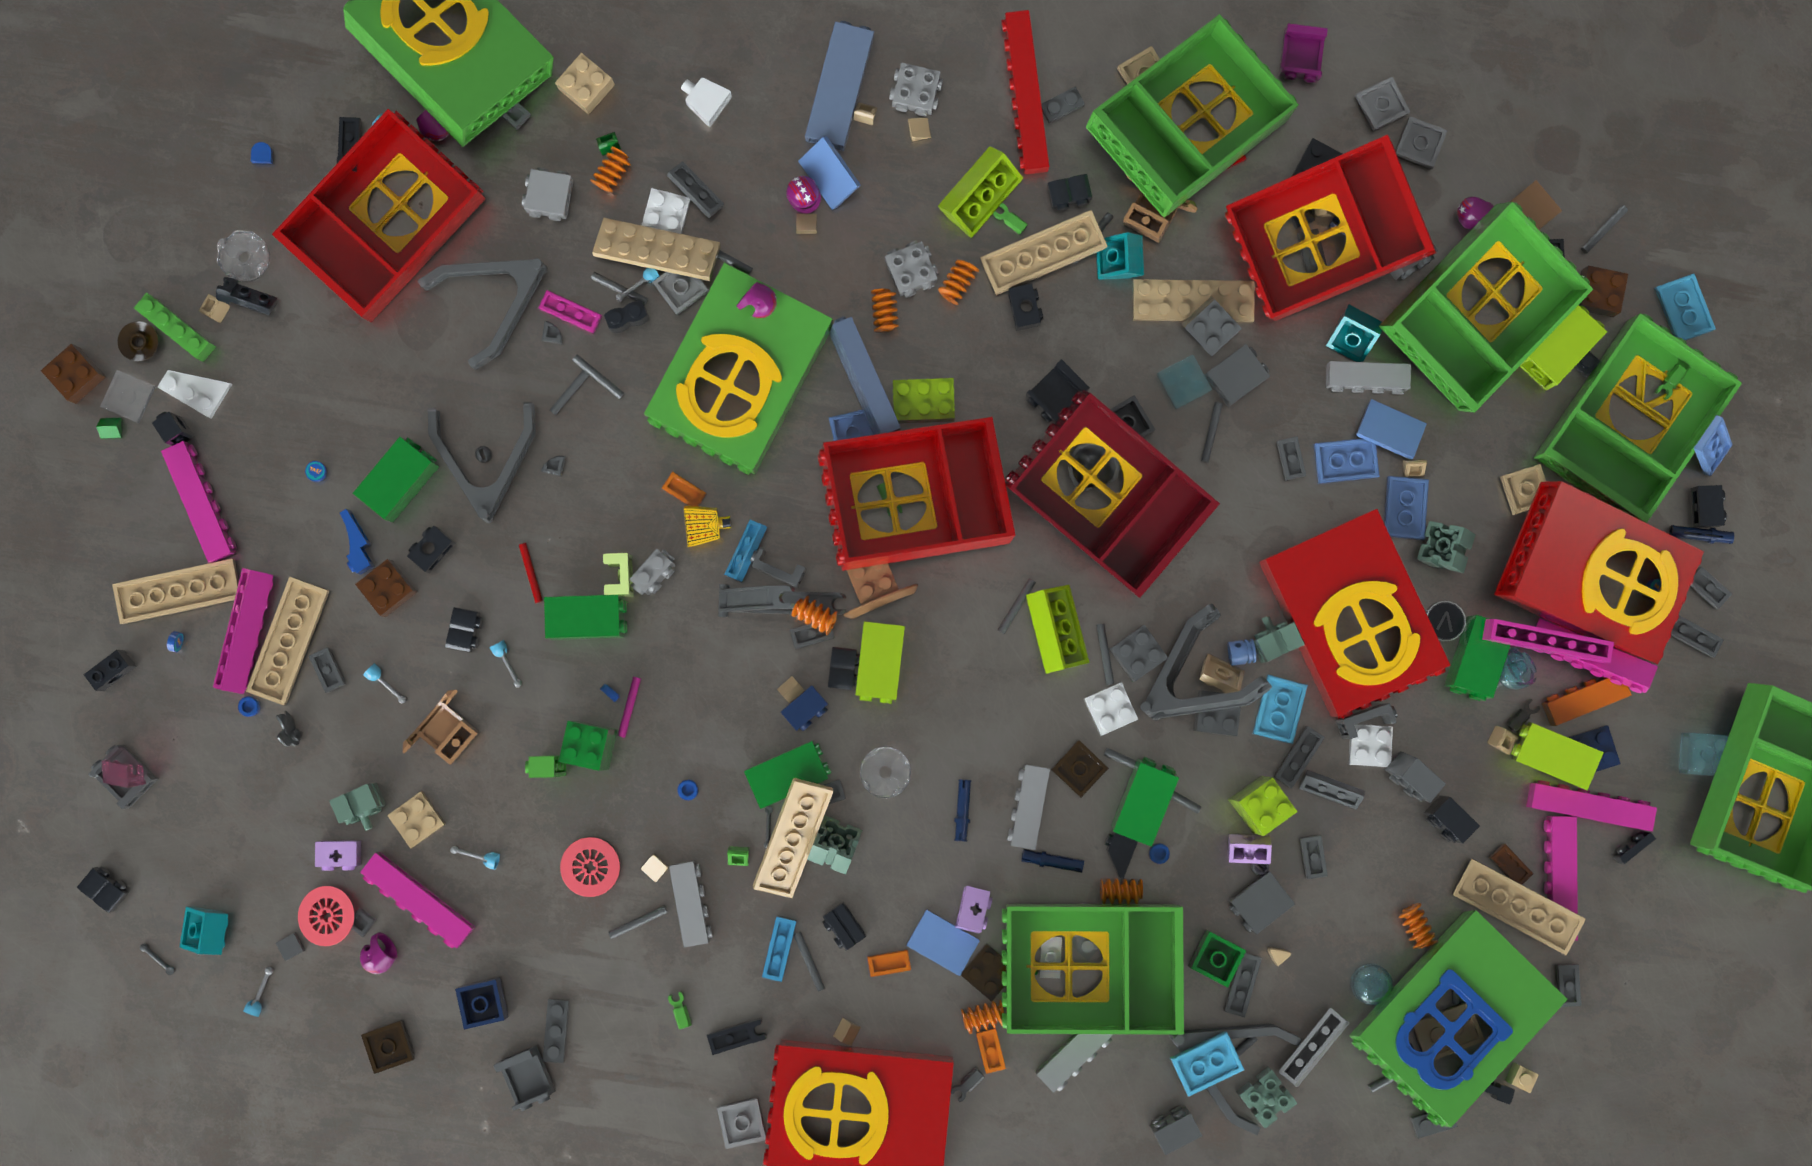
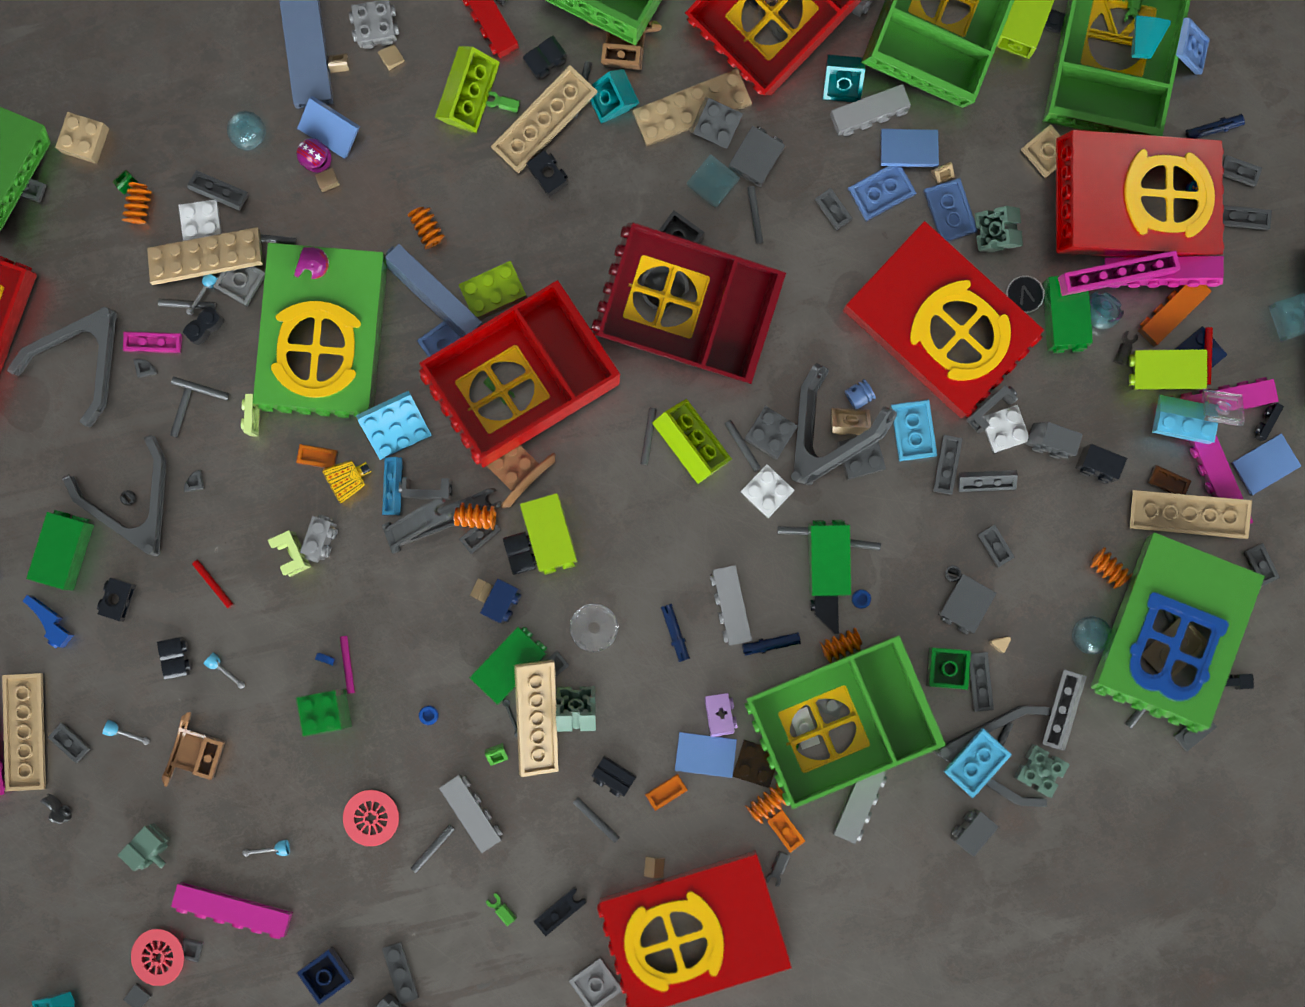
camera: 15 degrees left, 0 degrees up
blue tile [238,696,260,717] -> none
lavender brick [315,840,361,871] -> none
reddish brown brick [355,559,417,617] -> none
magenta helmet [360,932,397,974] -> none
tan plate [387,791,446,849] -> none
light grey brick [522,167,574,221] -> none
bright green brick [525,755,566,778] -> none
green brick [544,595,628,640] -> none
slope [641,853,669,882] -> none
white torso [681,78,732,127] -> none
dark azure plate [762,916,797,982] -> none
light grey brick [885,241,939,298] -> none
orange piece [938,260,979,305] -> none
black panel [1026,359,1090,424] -> none
dark brown plate [1051,740,1109,798] -> none
lime brick [1228,776,1298,836] -> none
lavender brick [1228,834,1272,864] -> none
sand green brick [1253,616,1305,663] -> none
tan slope [1487,726,1518,755] -> none
tan brick [1505,1062,1539,1093] -> none
black brick [1691,485,1727,528] -> none
none -> clear light blue cylinder [227,111,266,150]
none -> yellowish green plate [241,394,260,436]
none -> medium azure plate [356,391,432,460]
none -> teal slope [1131,16,1171,59]
none -> medium azure slope [1152,395,1218,444]
none -> clear tile [1202,389,1245,426]
none -> red bar [1204,327,1213,385]
none -> medium blue tile [1231,433,1301,496]

